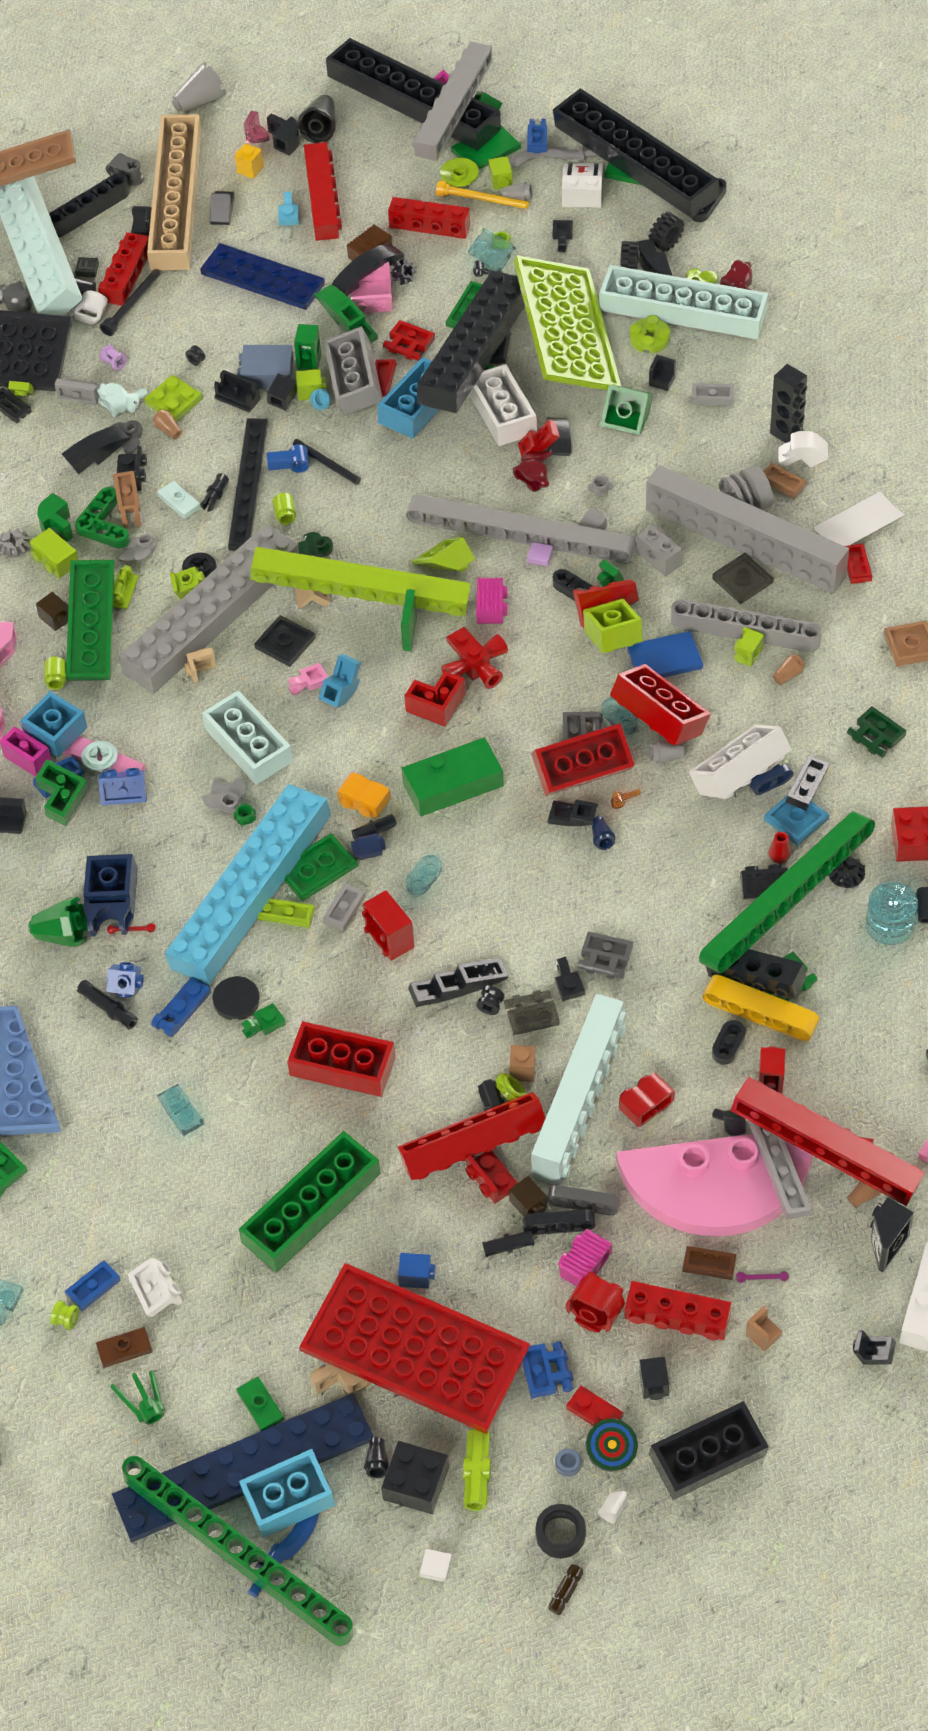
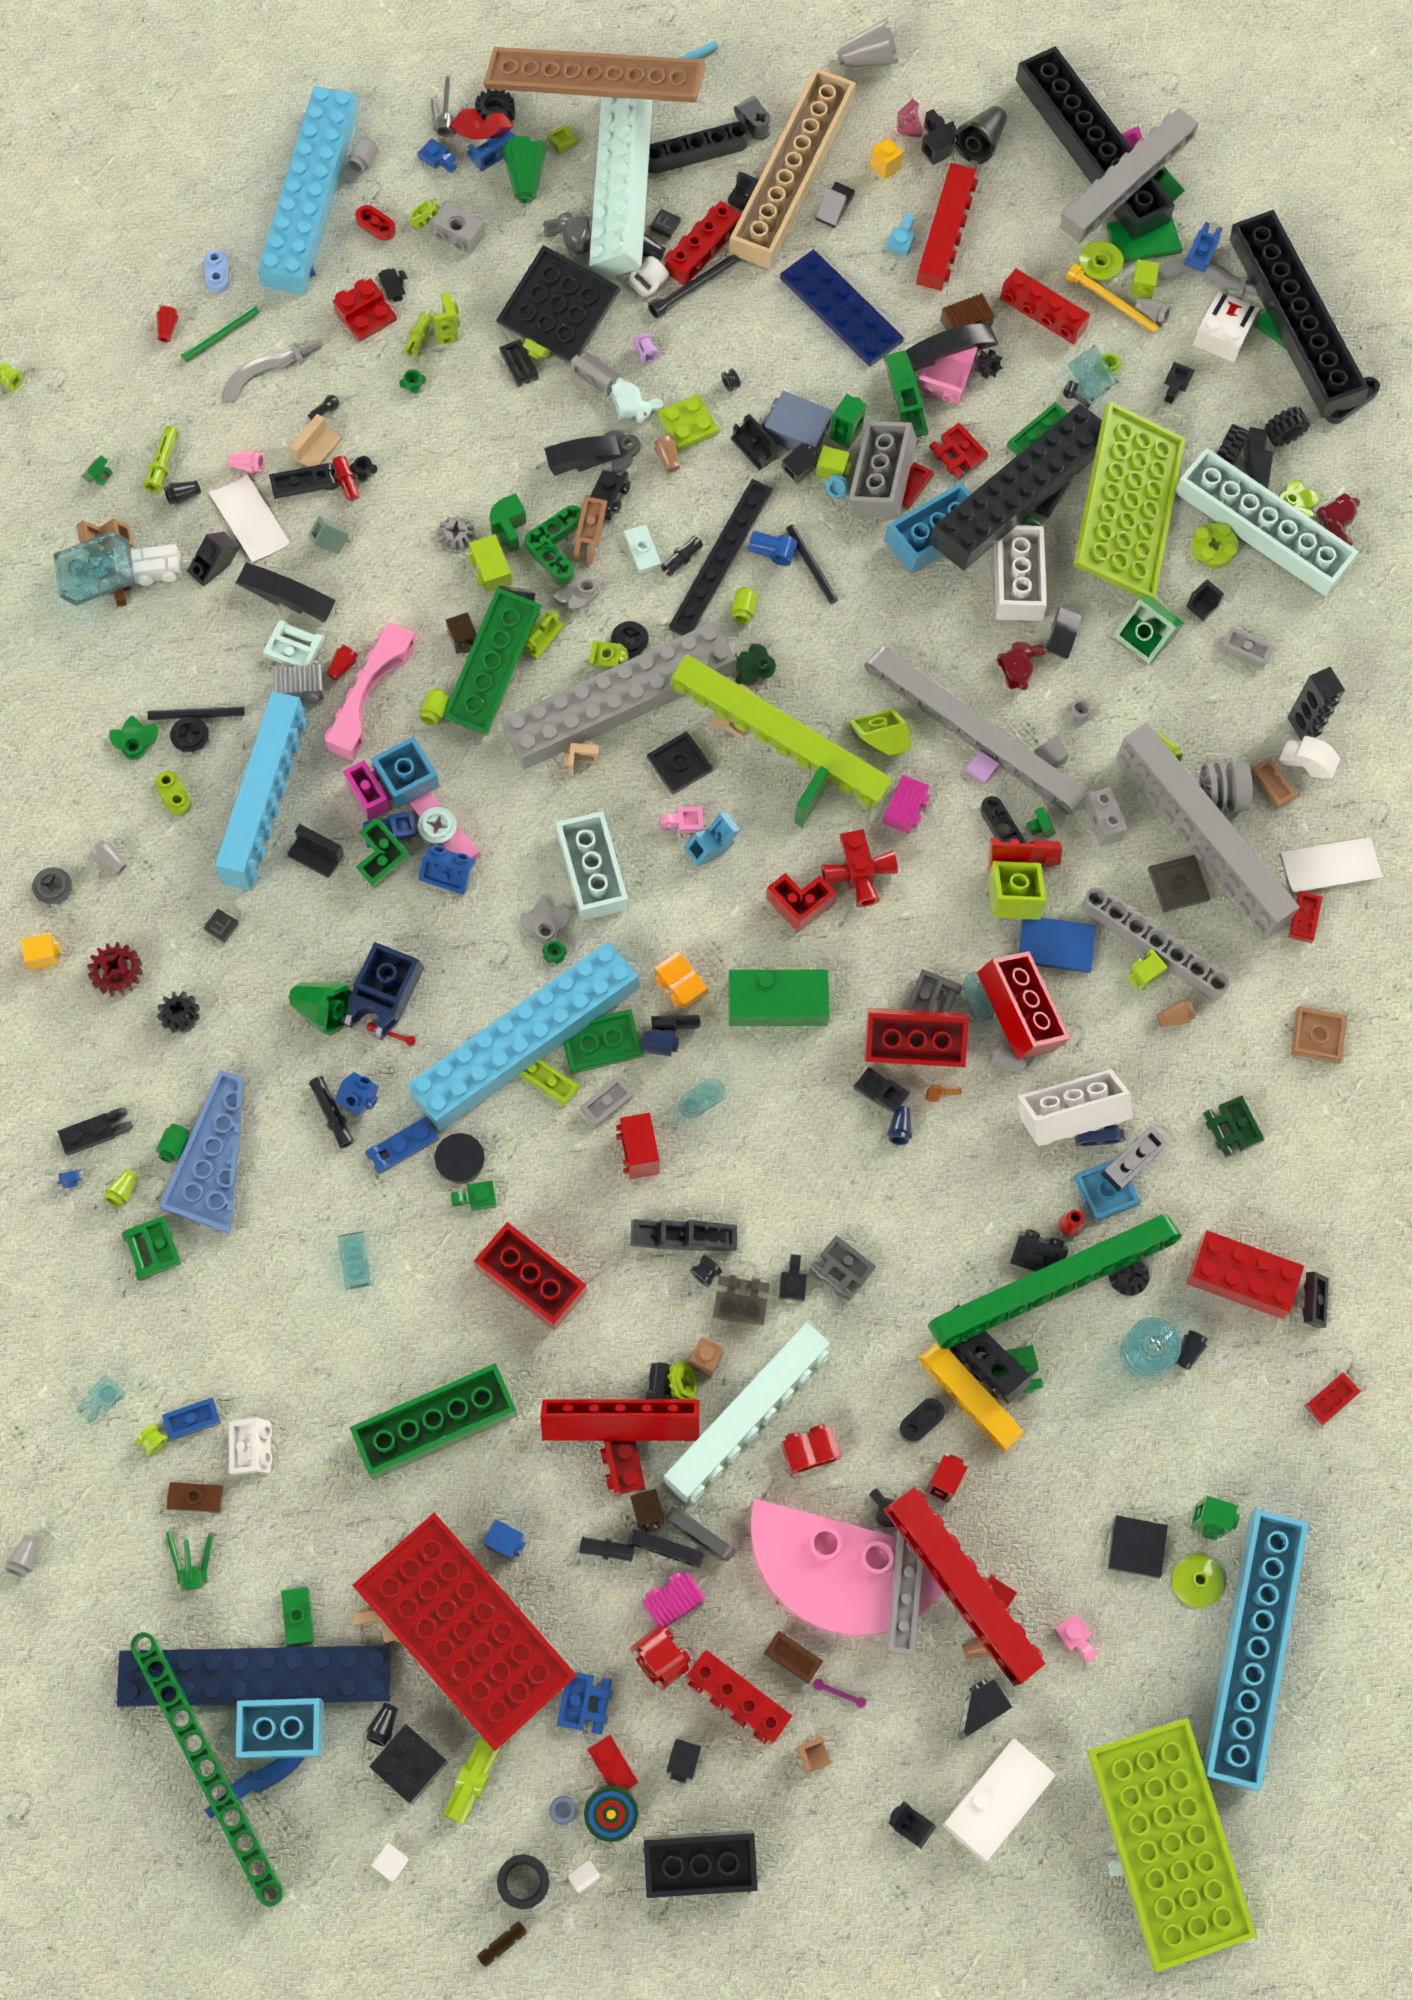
camera: 15 degrees right, 15 degrees up
red slope [518,419,560,457] -> none

